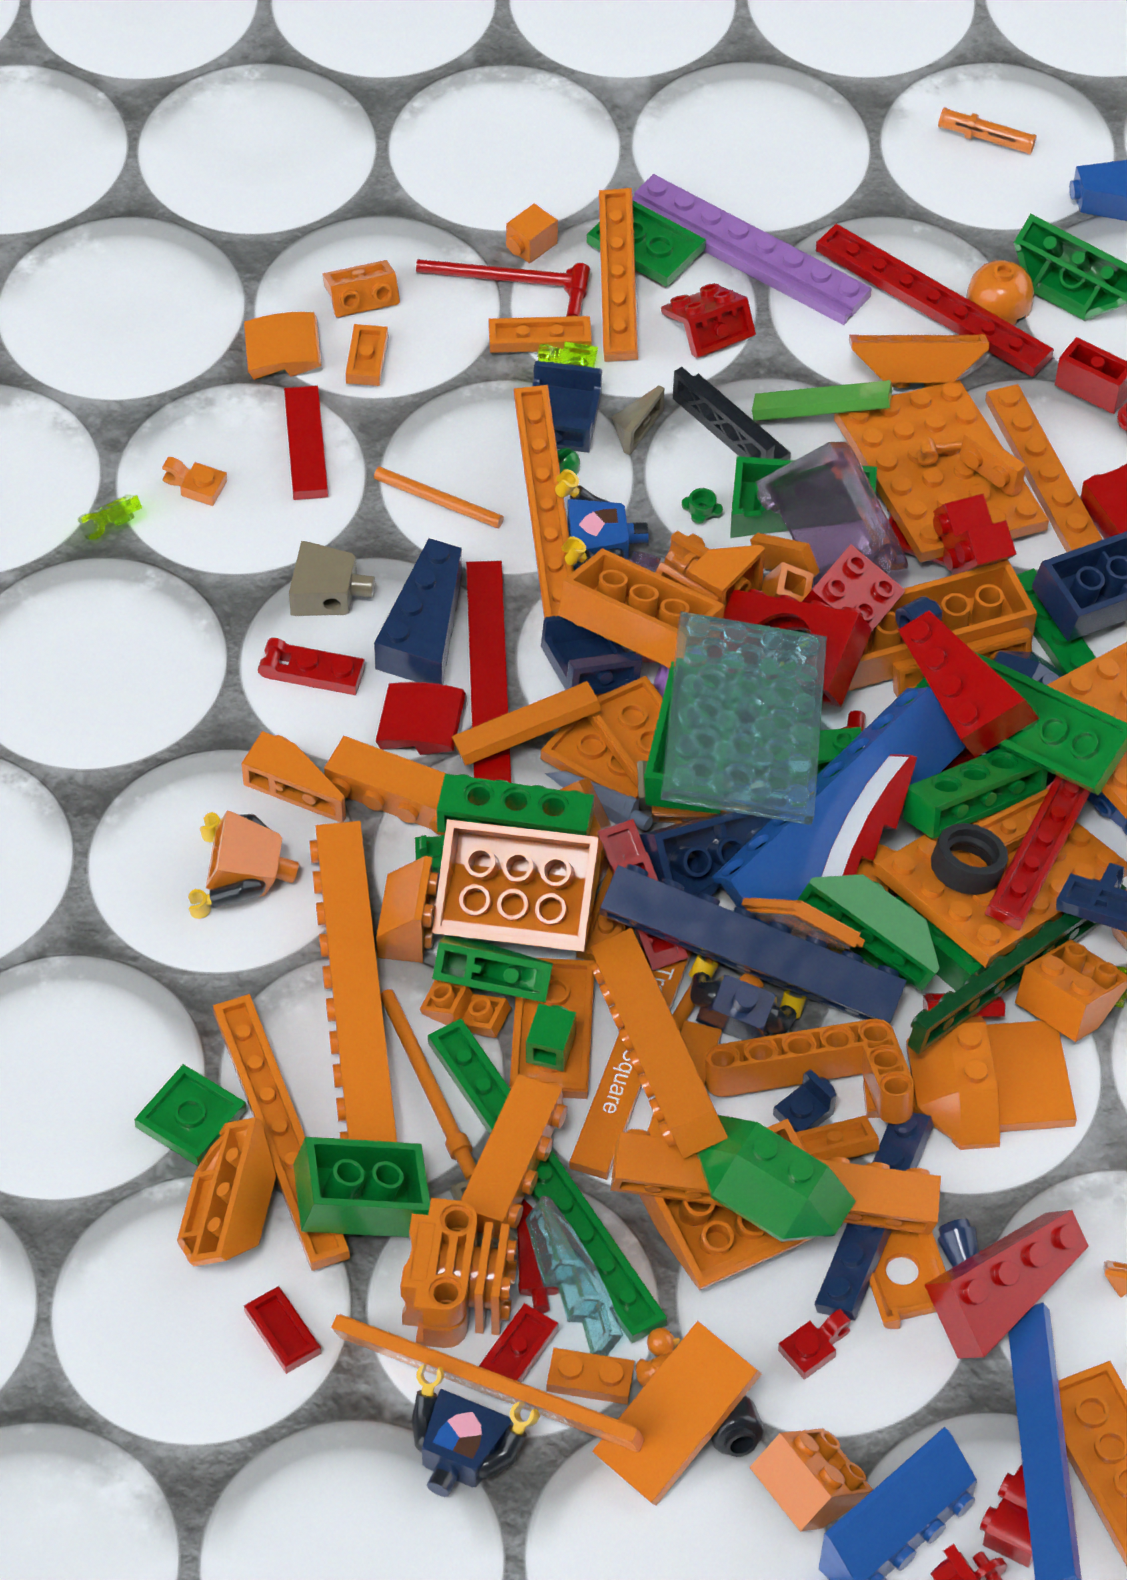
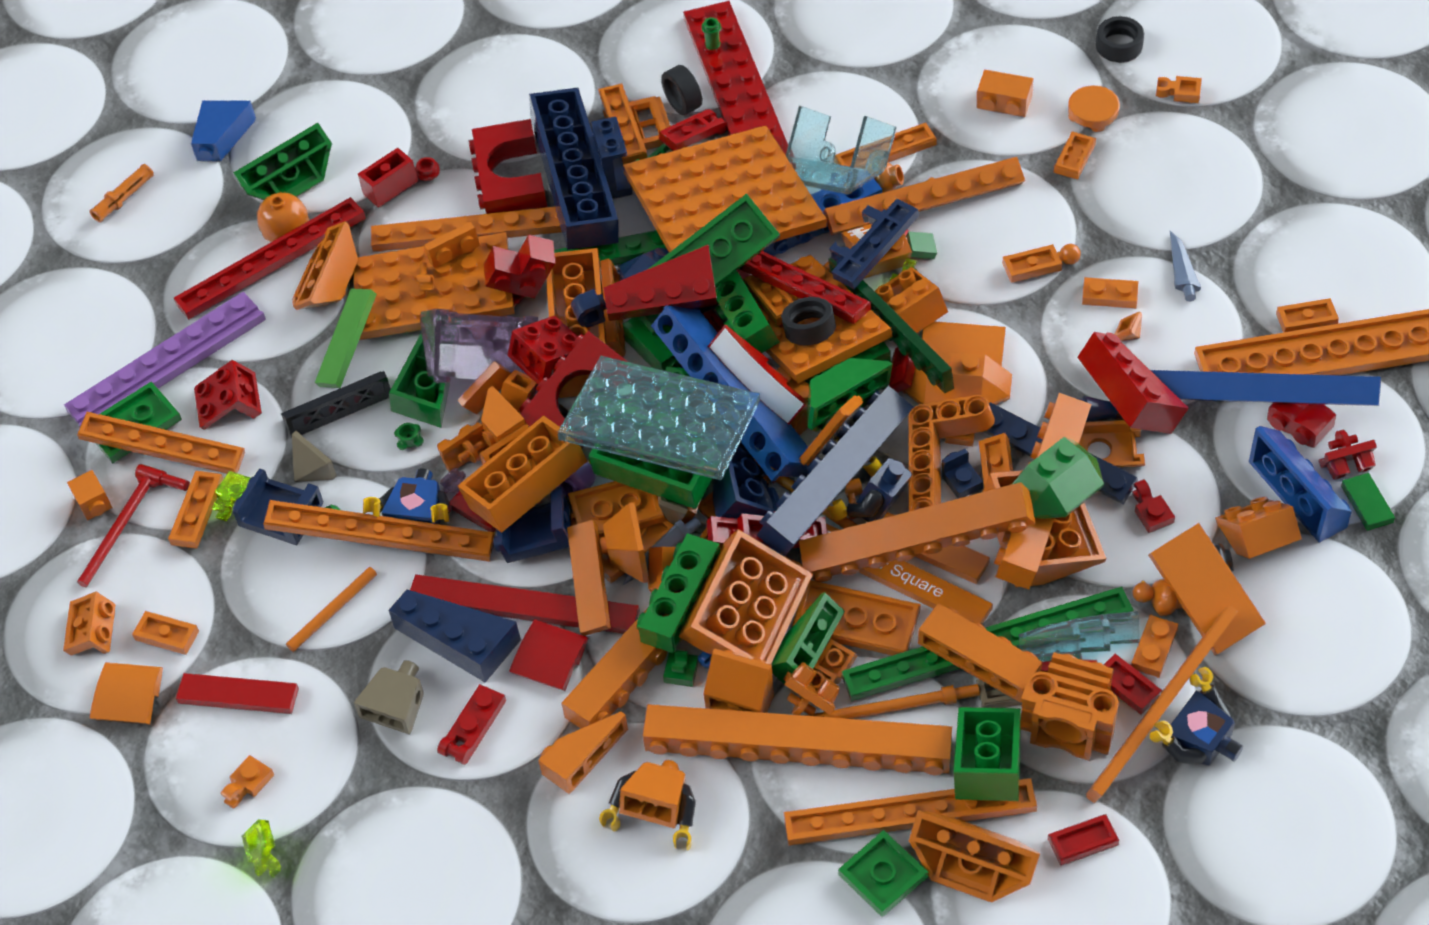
camera: 70 degrees left, 0 degrees up
green brick [526,1003,576,1071] -> none
none -> orange slope [599,502,649,583]
none -> orange hips [783,662,840,716]

